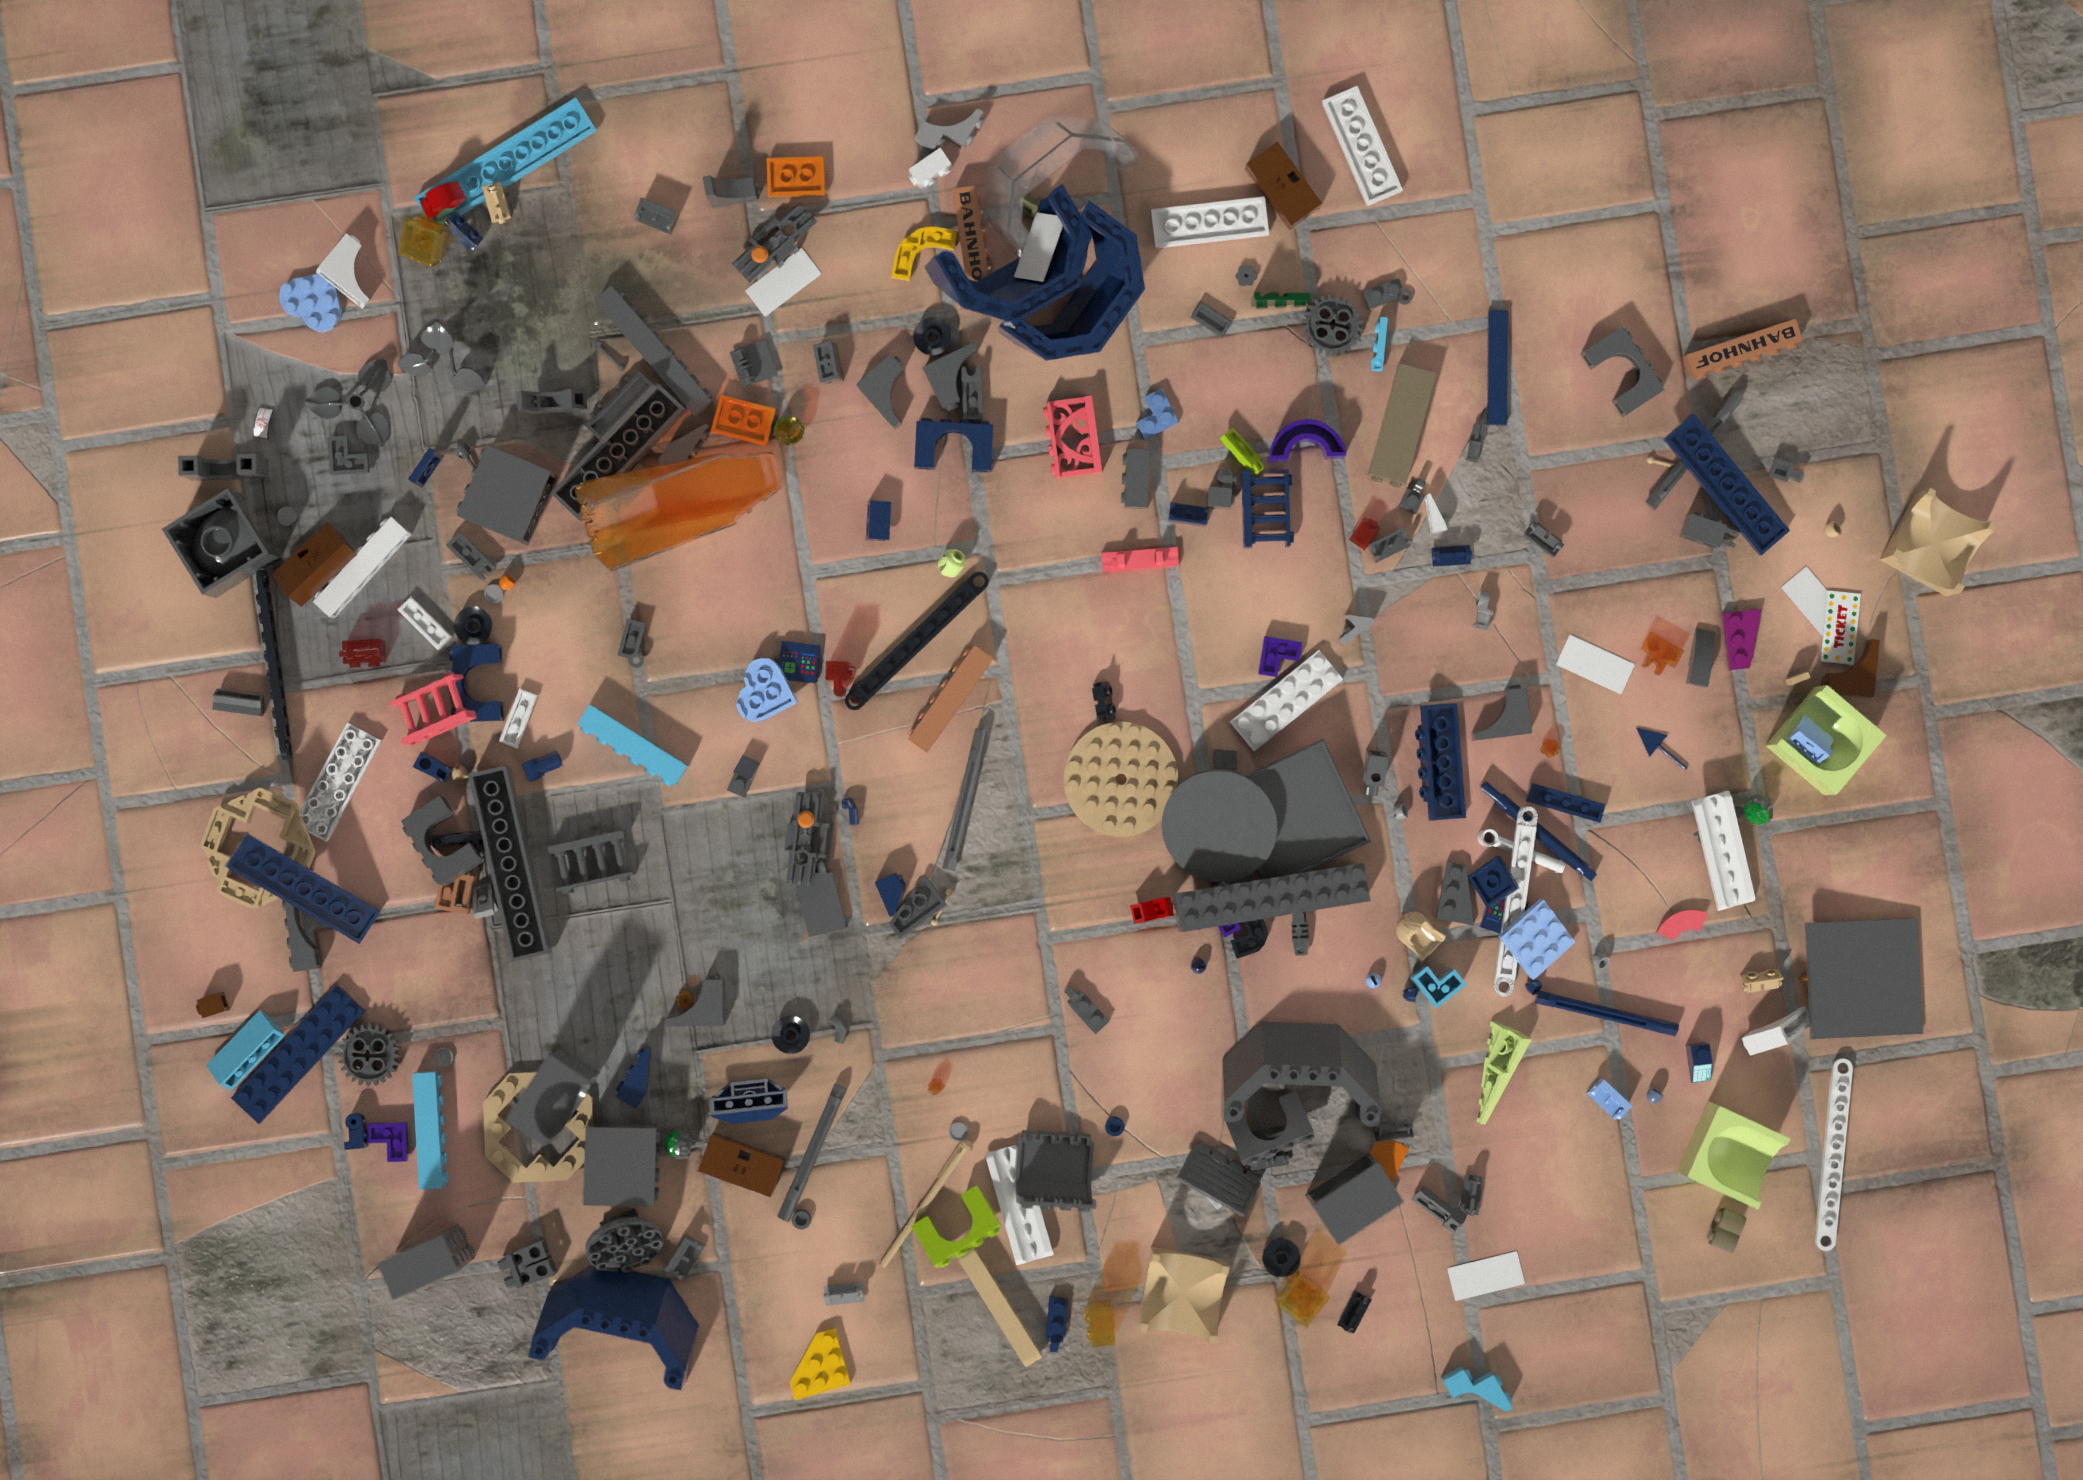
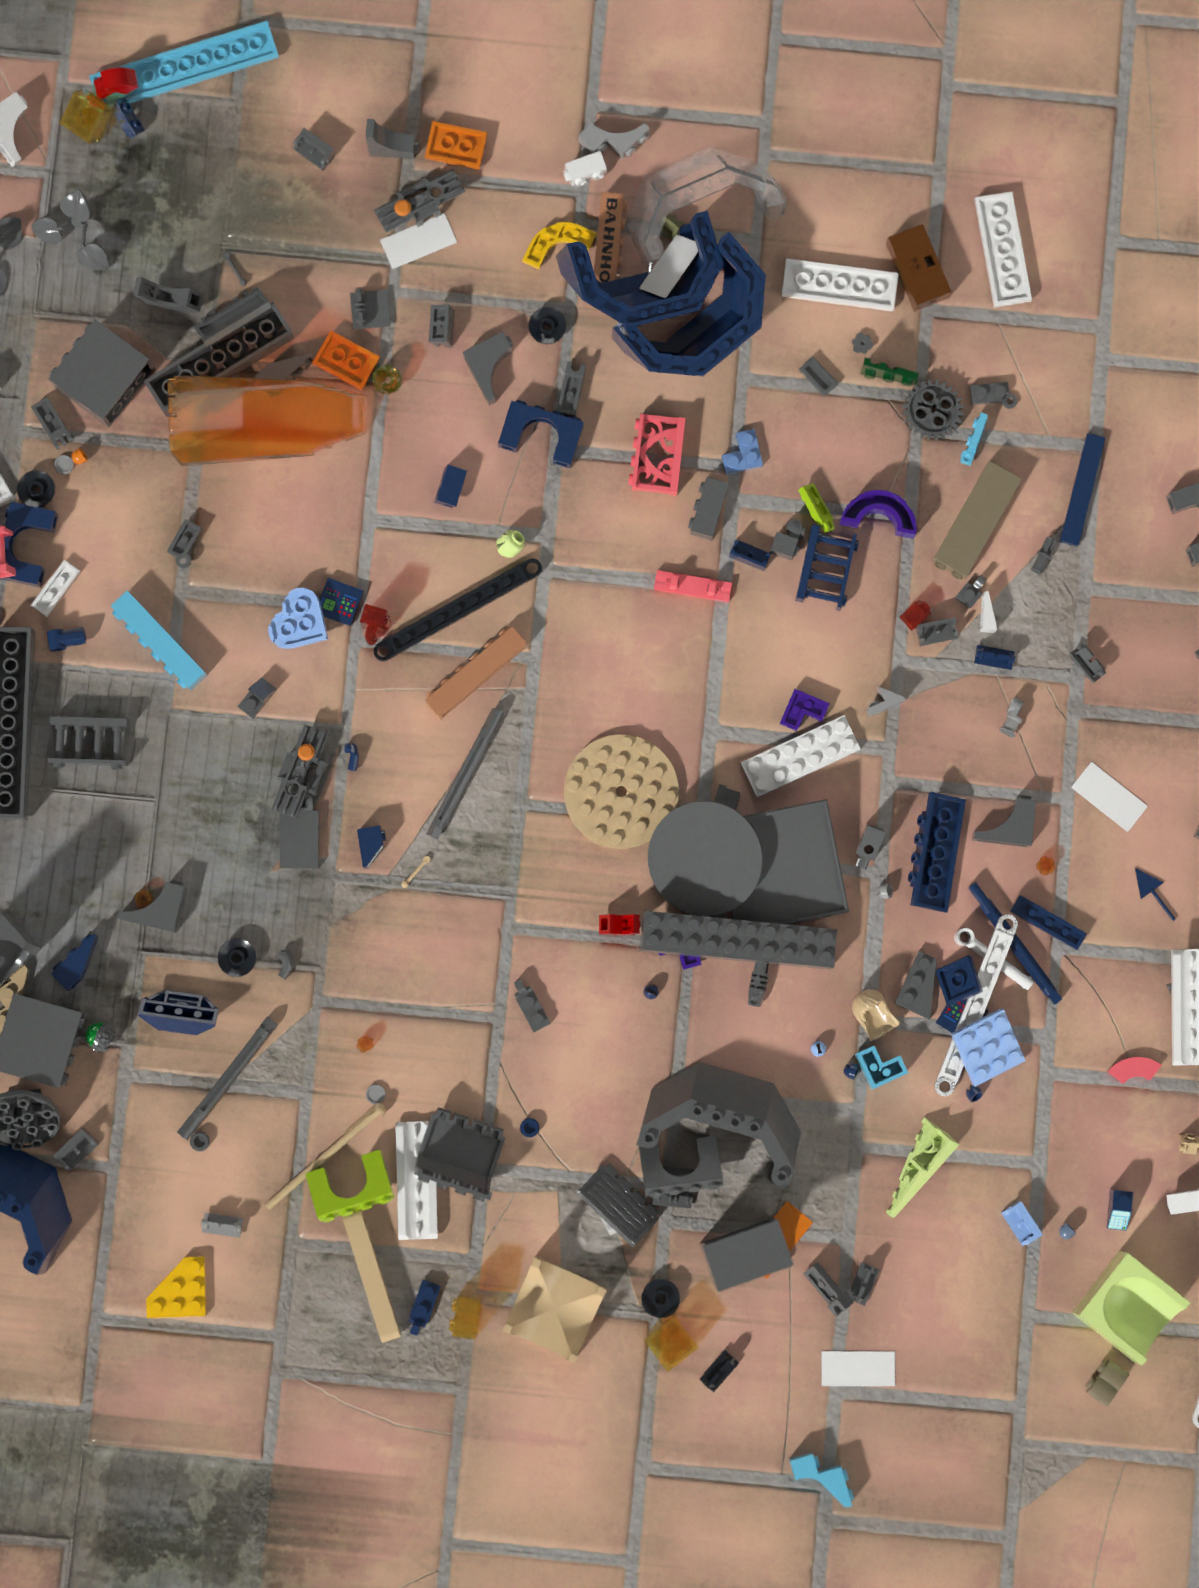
camera: 10 degrees right, 5 degrees down
dark blue tile [408,447,443,487] -> none
dark grey hinge [453,443,475,469] -> none
tan hinge [482,181,511,224] -> none
dark grey brick [594,286,713,418] -> none
reddish brown brick [698,1132,786,1197] -> none
dark grey wing [889,874,948,940] -> none
dark grey arch [922,342,978,412] -> none
black hinge [1092,681,1116,721] -> none
black plate [1230,919,1268,959] -> none
dark grey hinge [1373,1119,1414,1142] -> none
dark blue piece [1535,990,1679,1036] -> none
light grey hinge [1592,953,1610,970] -> none
clear orange plate [1640,632,1684,675] -> none

